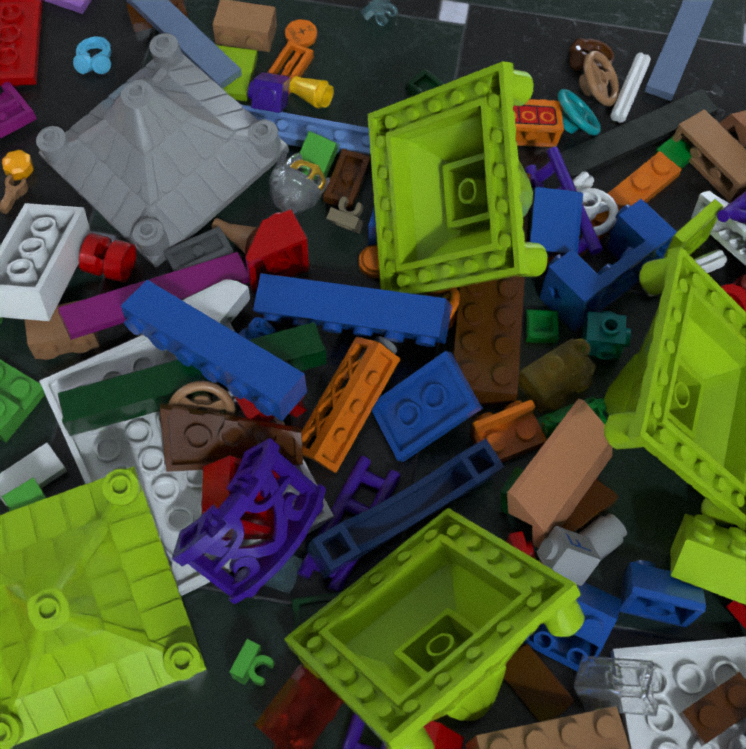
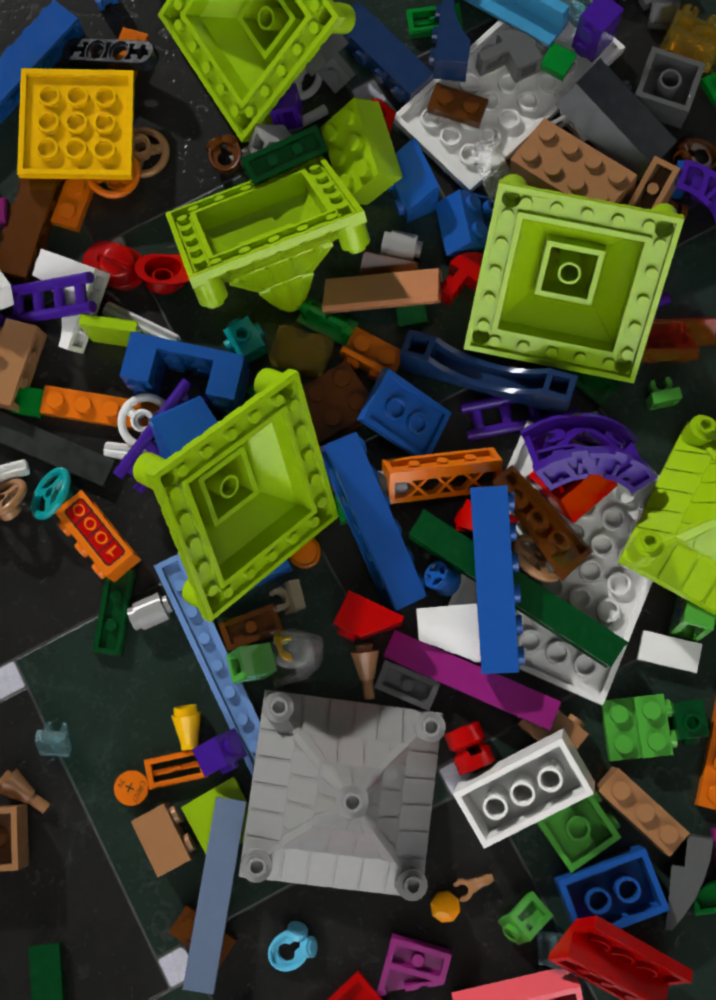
camera: 120 degrees left, 15 degrees up
light grey brick [537,526,601,586] -> none

